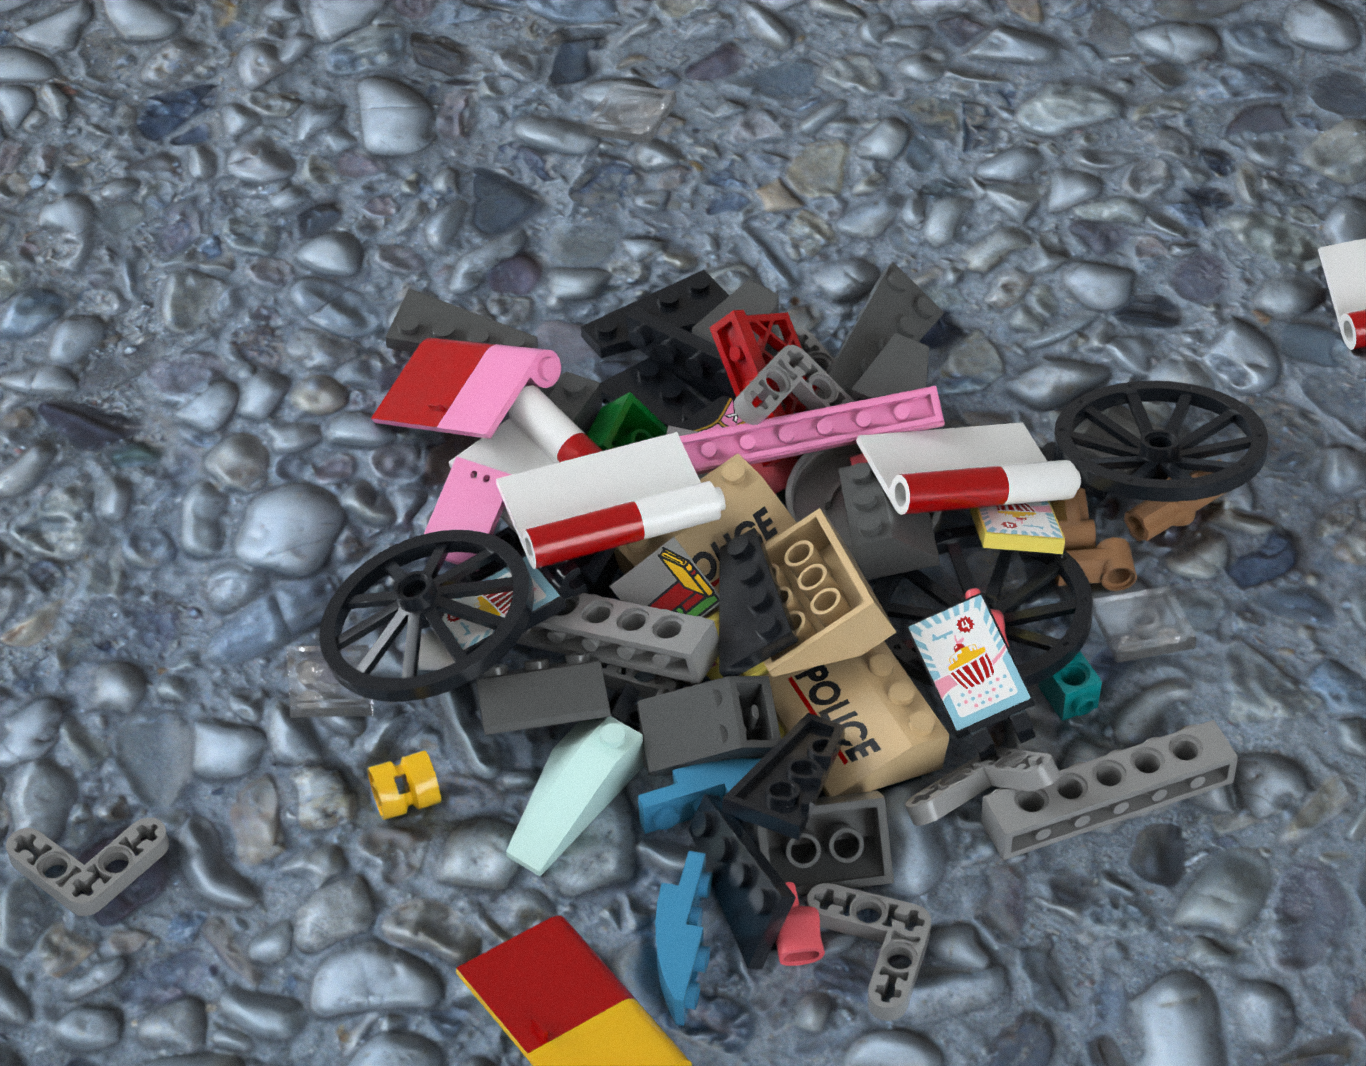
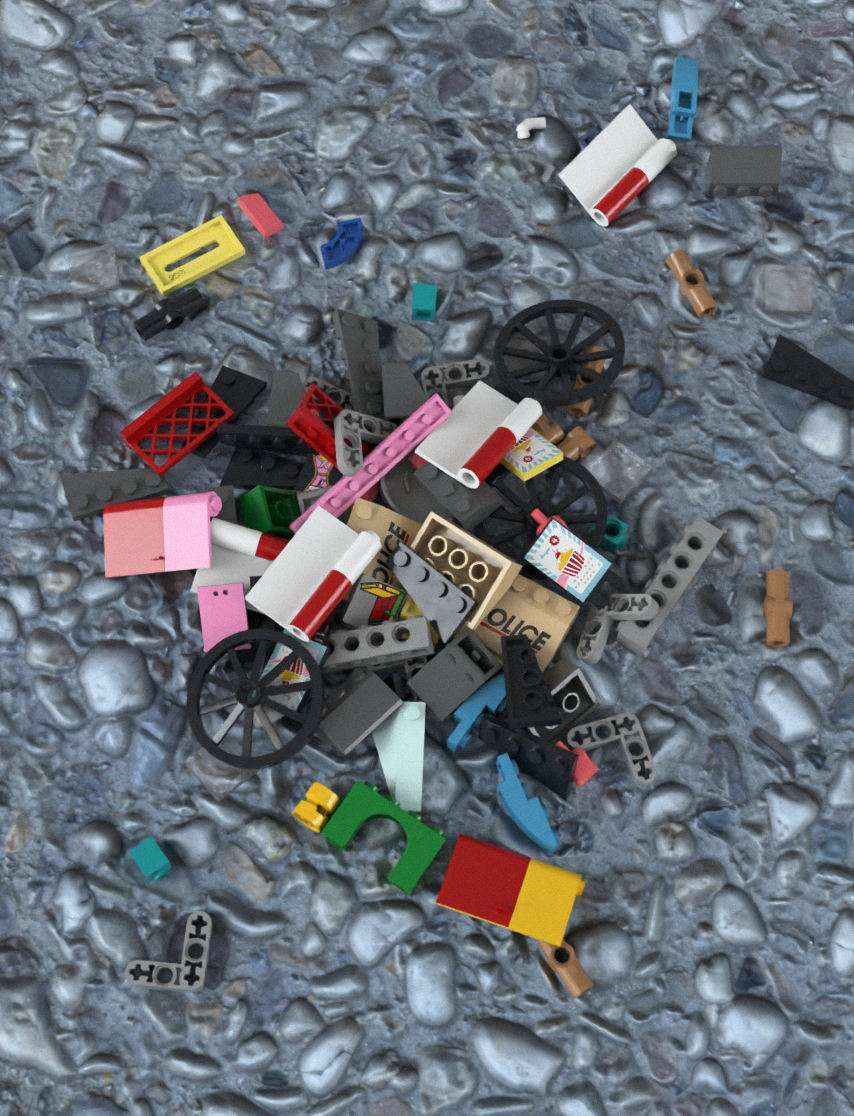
camera: 40 degrees left, 20 degrees up
none -> red fence [120,372,235,477]
none -> teal brick [129,836,172,883]
none -> black piece [133,287,205,341]
none -> light yellow piece [139,215,245,297]
none -> coral slope [238,193,284,239]
none -> blue tile [320,218,362,270]
none -> green arch [321,780,446,897]
none -> teal brick [411,282,437,322]
none -> light grey beam [421,359,490,409]
none -> white arm [516,117,546,139]
none -> medium nougat piece [763,569,793,648]

